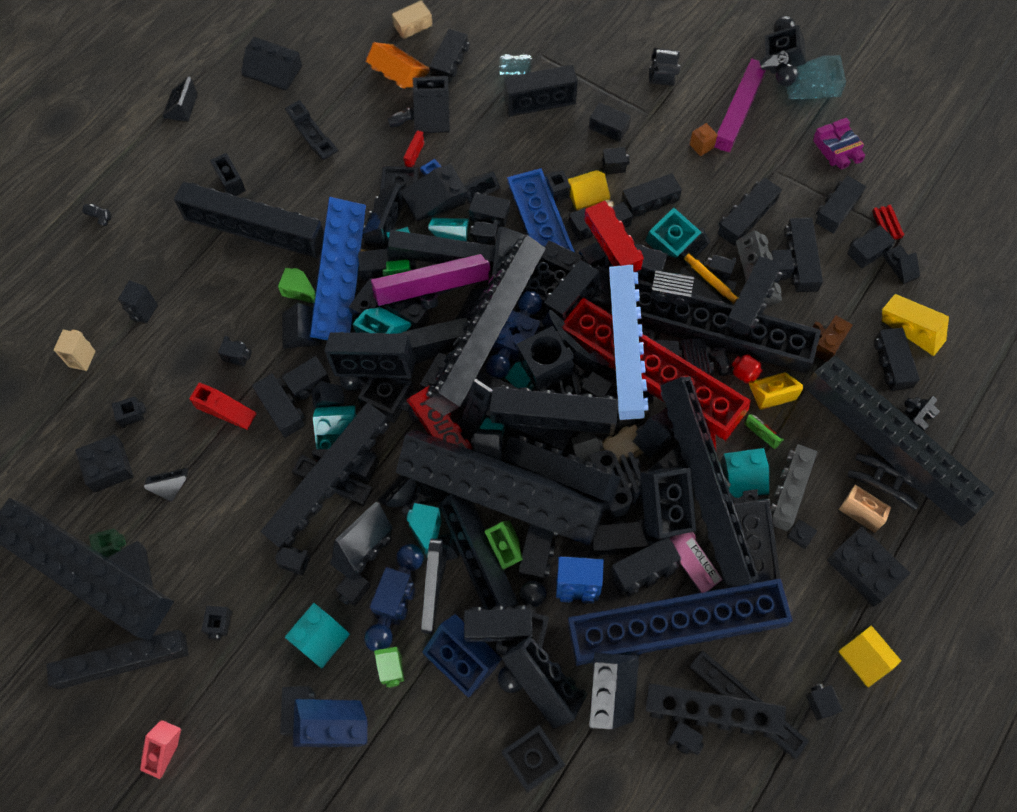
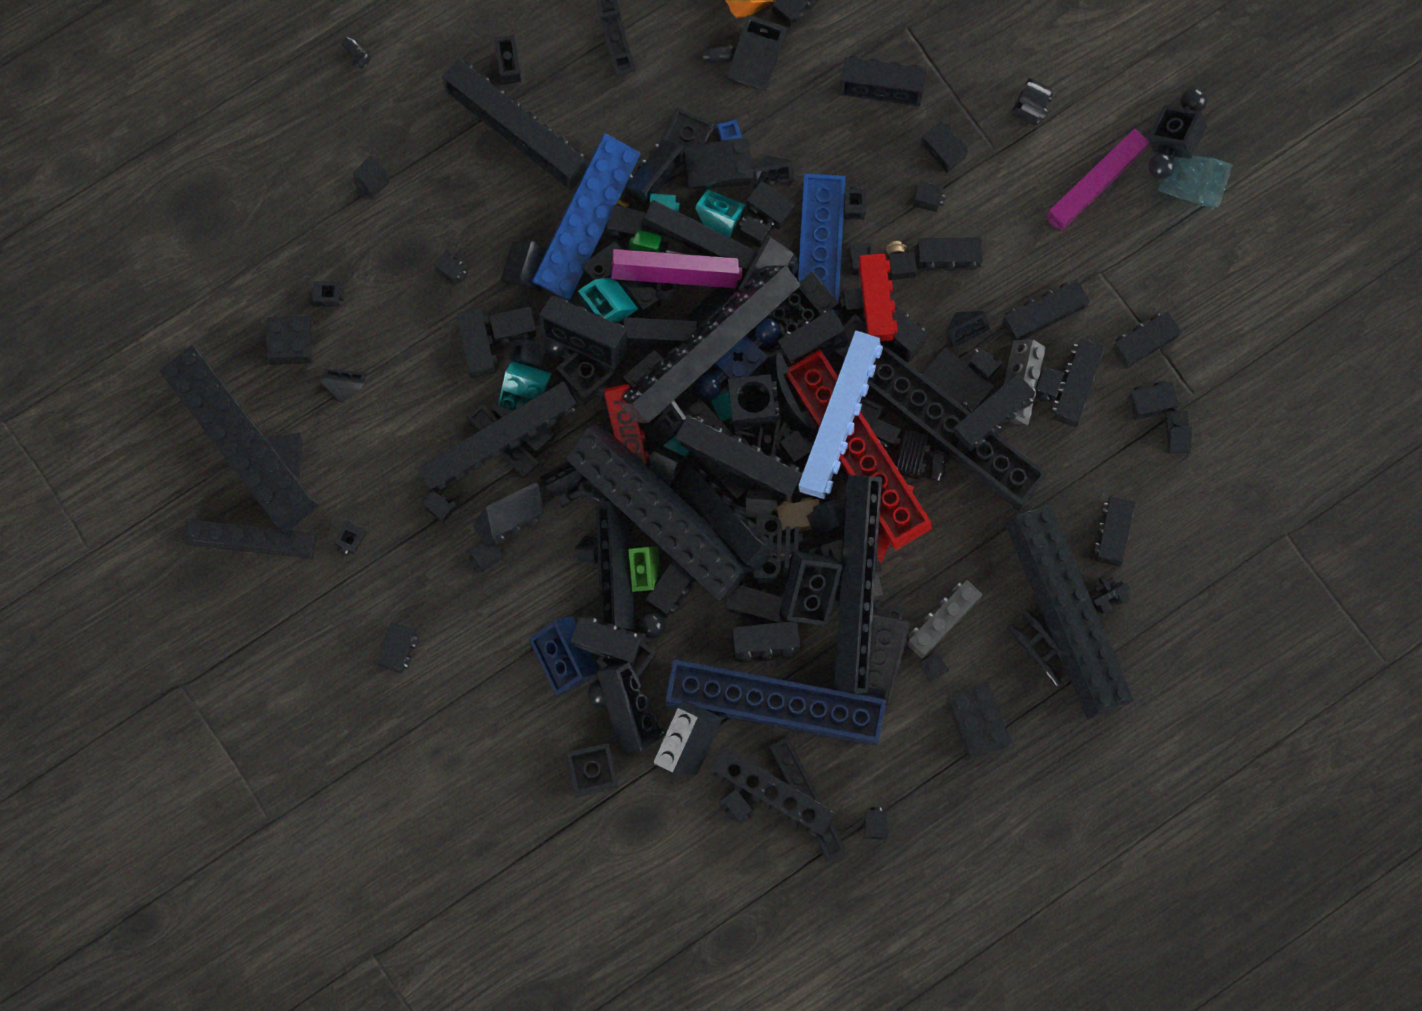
camera: 15 degrees right, 10 degrees up
tan brick [54,330,95,371] -> none
clear green brick [89,528,126,557] -> none
coral slope [140,720,181,779] -> none
red slope [189,382,257,430] -> none
bright green slope [278,268,316,303] -> none
teal slope [285,603,350,669] -> none
dark blue slope [293,699,367,747] -> none
dark blue brick [364,544,424,652] -> none
bright green slope [375,647,404,687] -> none
red tile [404,130,425,167] -> none
teal slope [407,503,442,557] -> none
beam [421,538,447,634] -> none
clear light blue hips [500,54,531,75] -> none
blue brick [556,557,603,604] -> none
yellow slope [567,170,610,211] -> none
teal slope [645,208,701,258] -> none
black brick [650,270,694,305] -> none
bright pink door [670,532,723,593] -> none
light orange piece [684,253,738,304] -> none
dark orange brick [689,123,718,156] -> none
teal slope [720,448,769,498] -> none
red head [732,354,763,383] -> none
bright green slope [744,414,784,449] -> none
yellow slope [749,372,803,410] -> none
black arm [759,51,789,71] -> none
reddish brown brick [812,315,853,362] -> none
magenta hips [813,117,865,170] -> none
light nougat slope [838,485,891,533] -> none
yellow slope [838,626,901,687] -> none
red tile [872,205,904,240] -> none
yellow wedge [882,294,949,356] -> none

